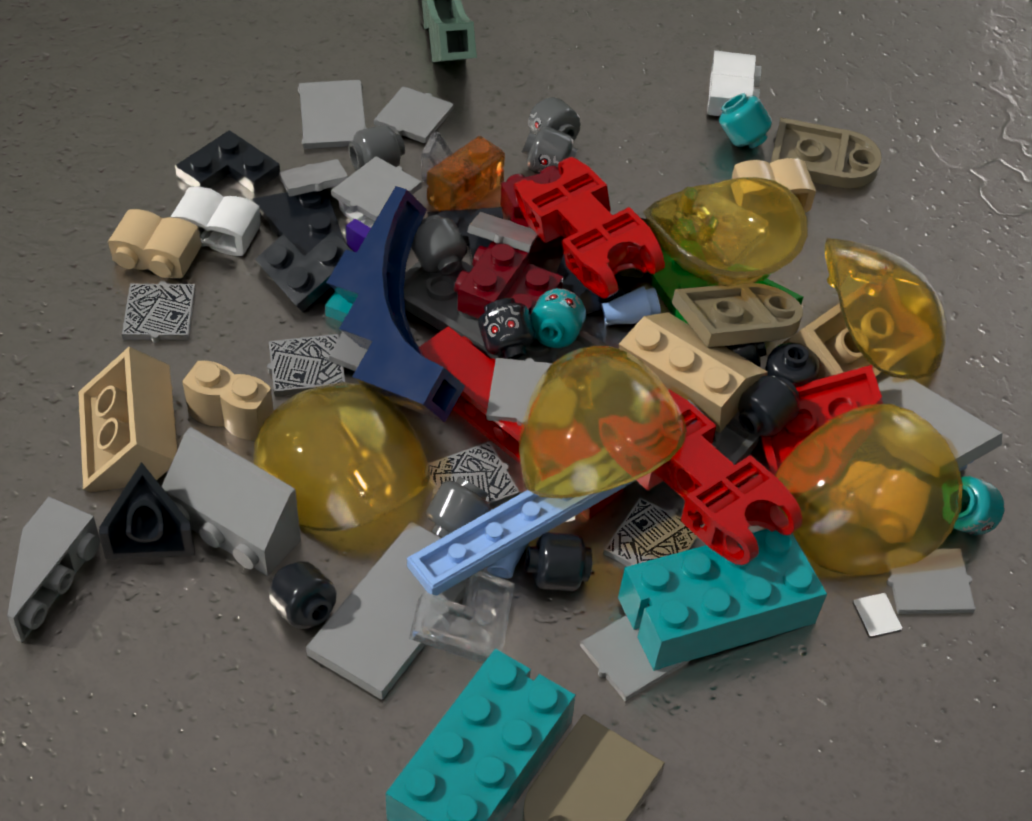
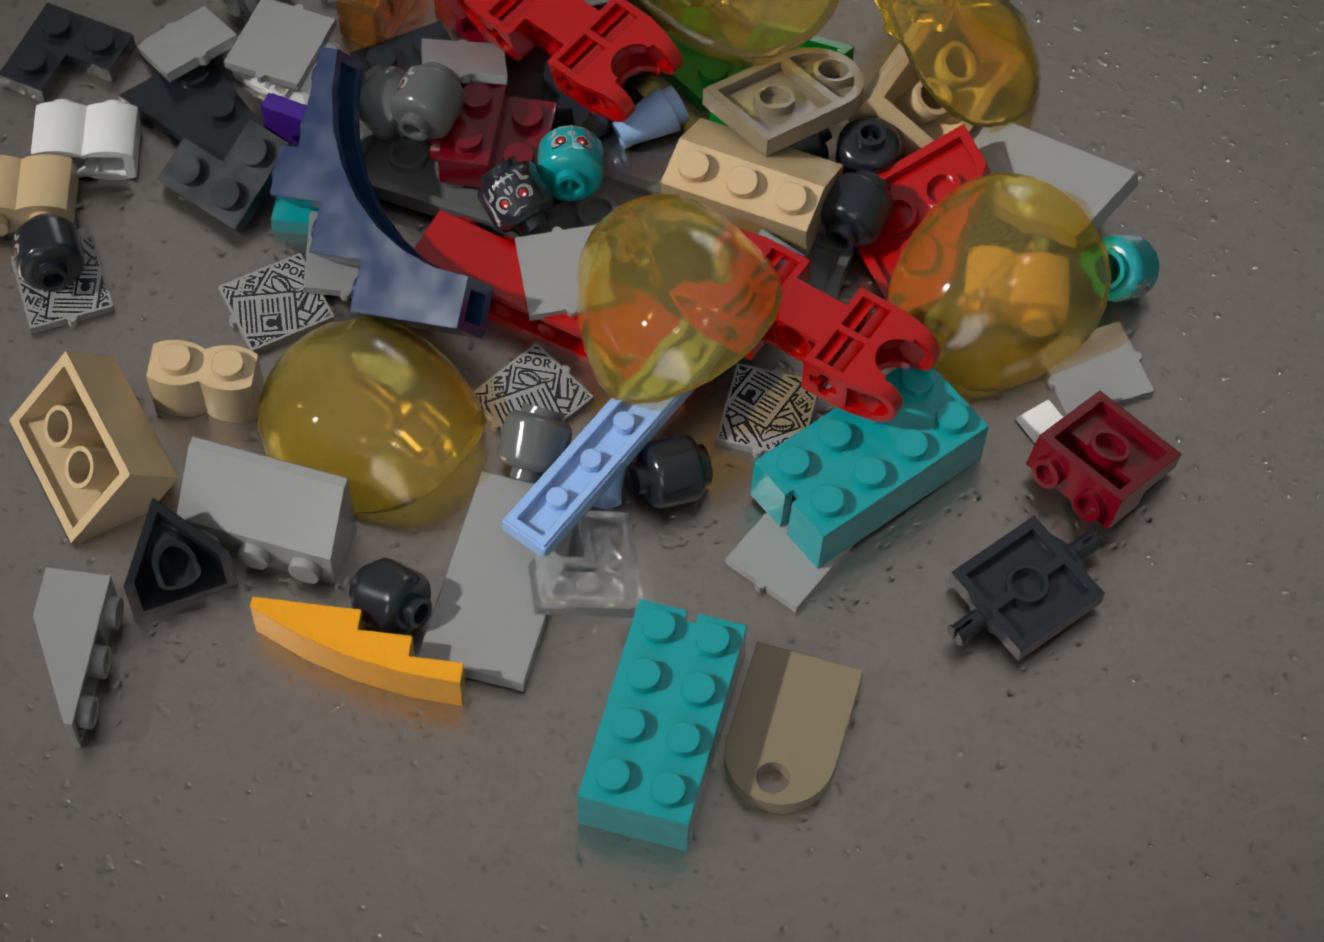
camera: 15 degrees left, 10 degrees up
none -> black head [13,214,84,291]
none -> light orange slope [250,597,466,706]
none -> dark grey head [390,62,465,141]
none -> black plate [947,515,1105,661]
none -> dark red plate [1026,390,1182,530]

